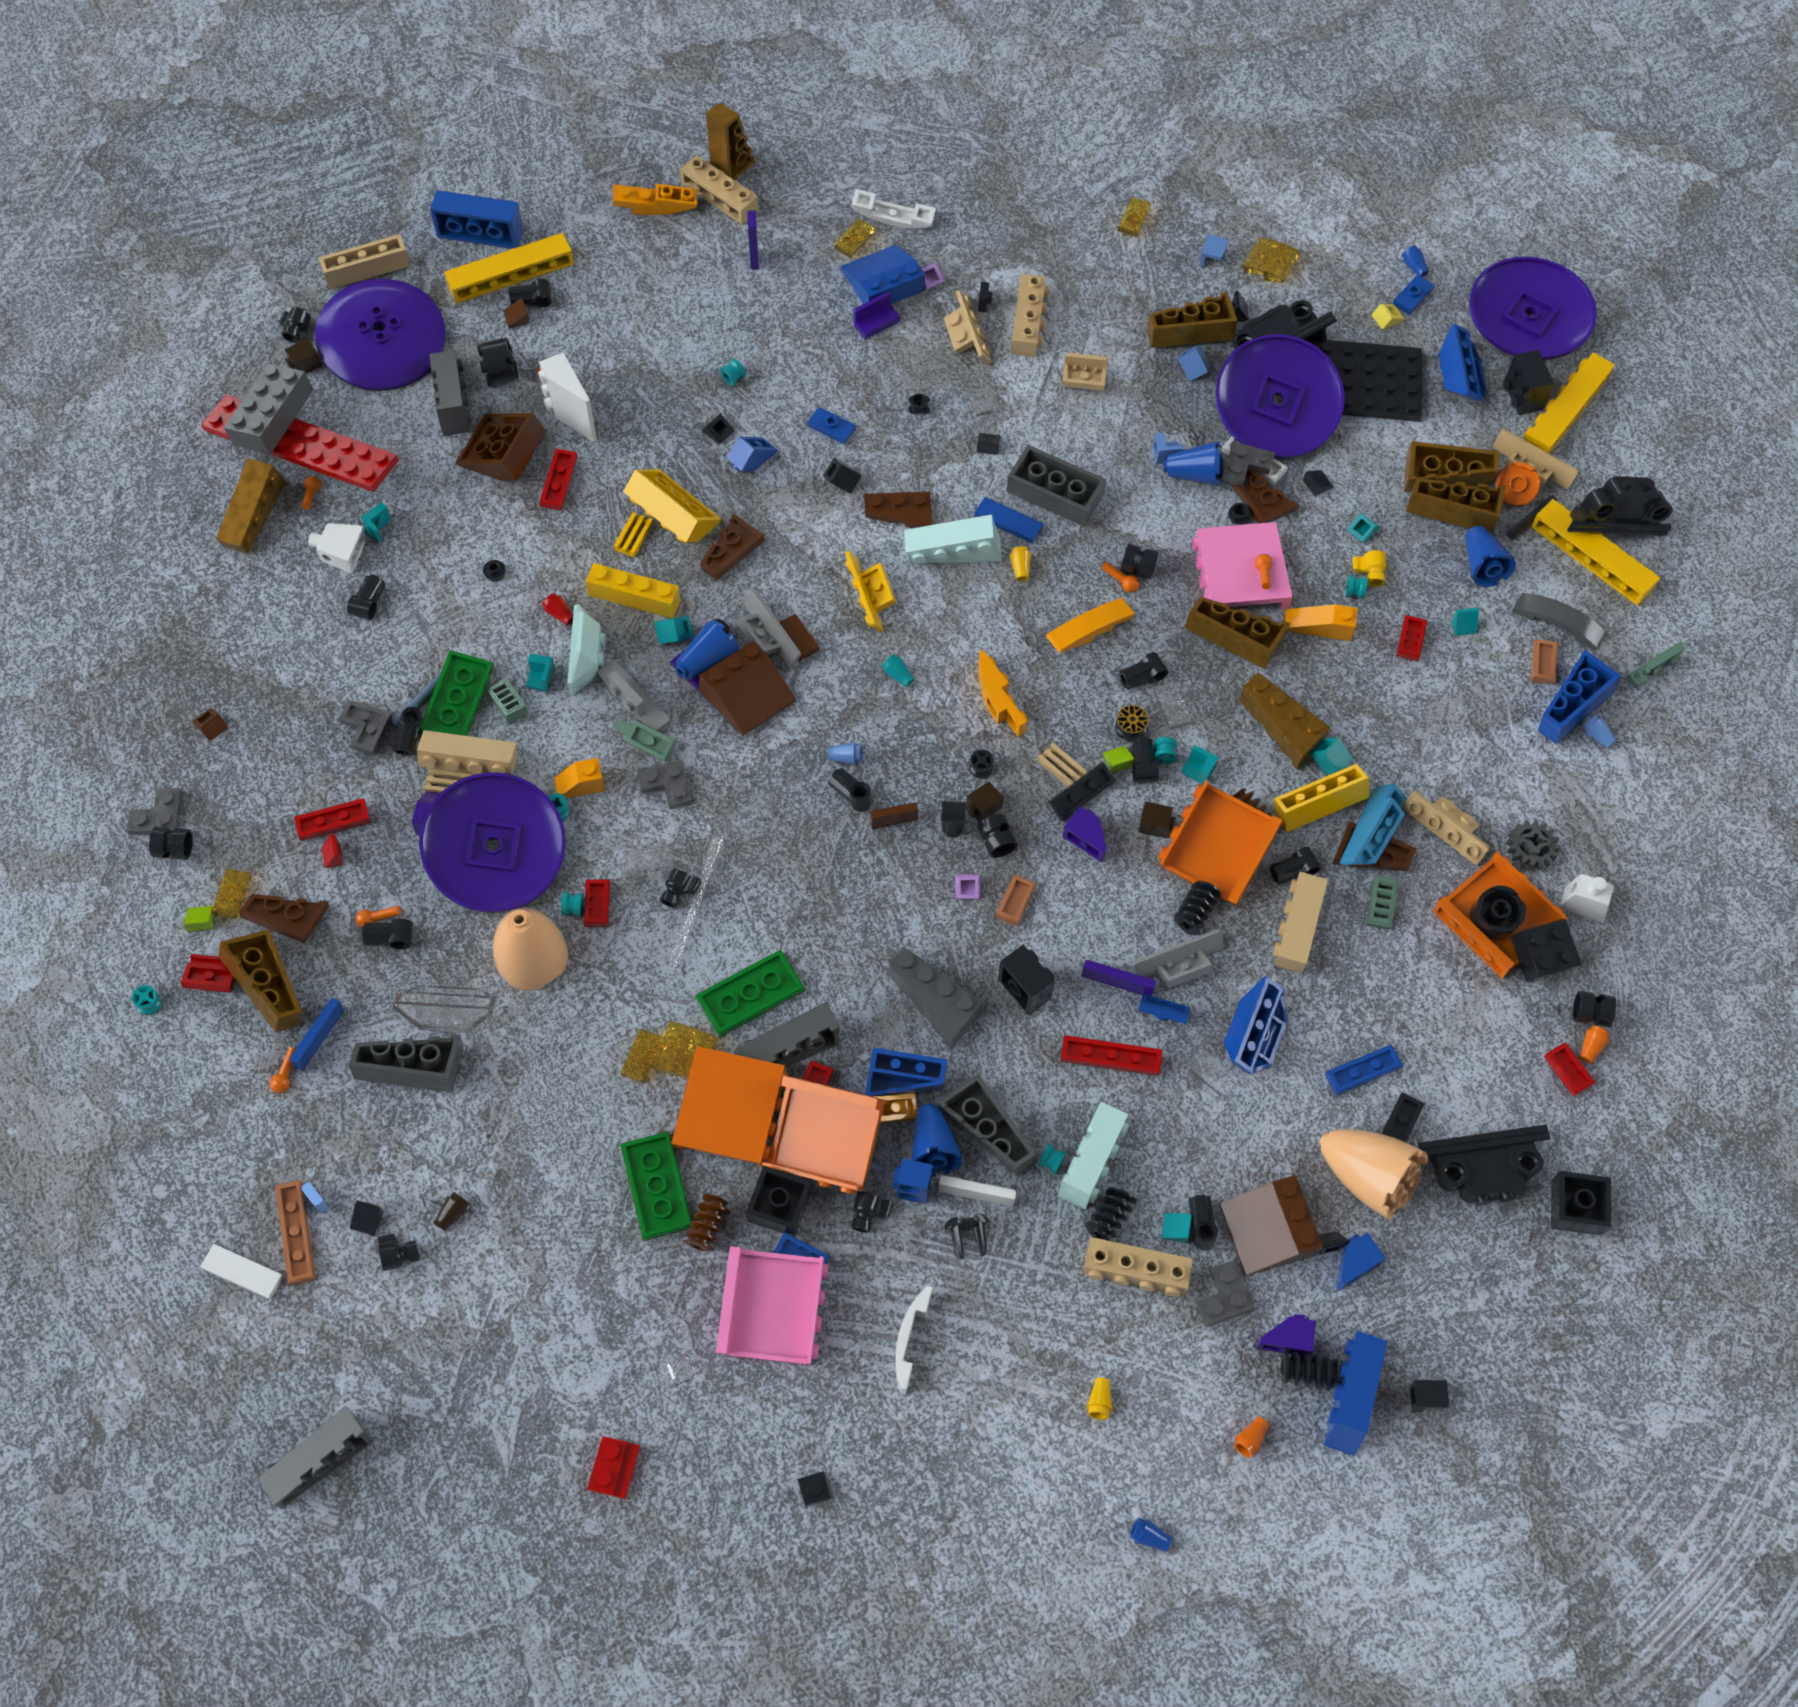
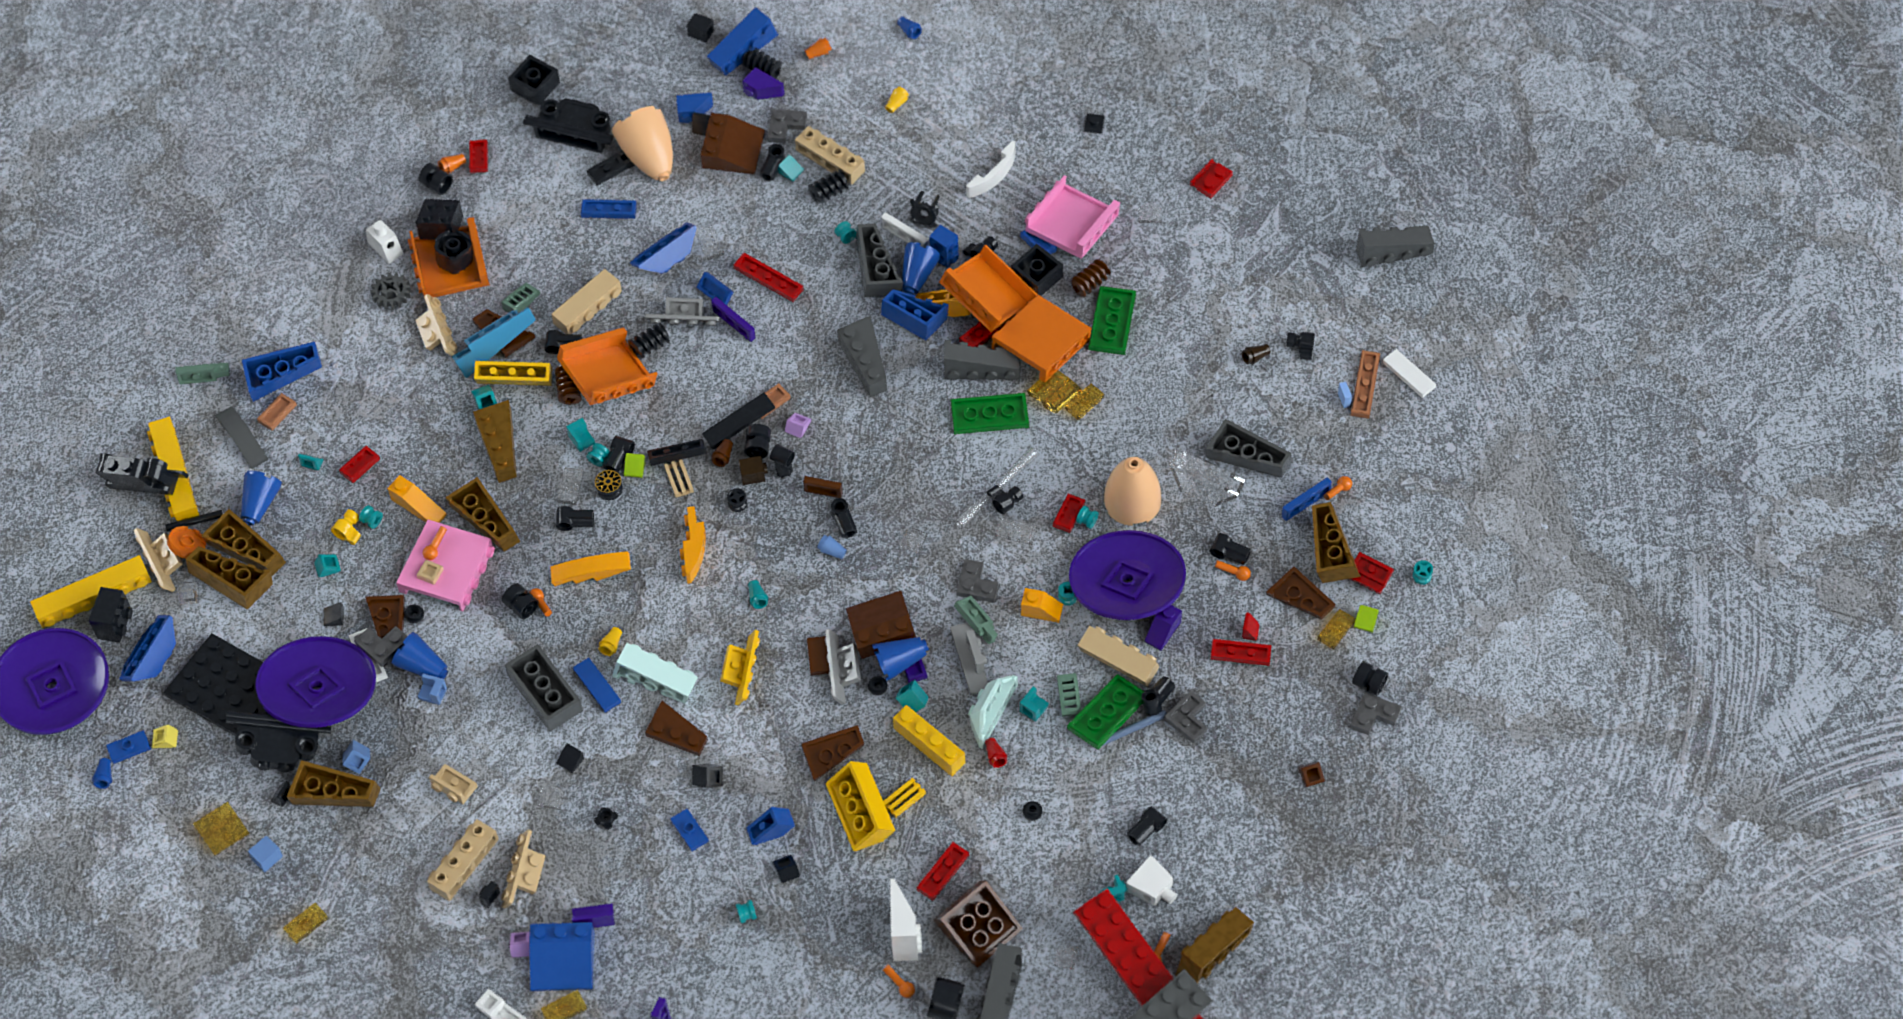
camera: 150 degrees left, 5 degrees down
black slope [349,1200,384,1236] -> none
tan tile [424,768,475,793] -> none
black brick [998,944,1055,1016] -> none
light aqua wedge [1058,1102,1130,1210] -> none
dark purple slope [1062,806,1106,862] -> none
dark brown brick [1138,801,1176,838] -> none
medium blue cone [1582,714,1617,748] -> none
none -> tan tile [417,560,444,585]
none -> black tile [702,392,775,449]
none -> reddish brown cone [711,439,733,467]

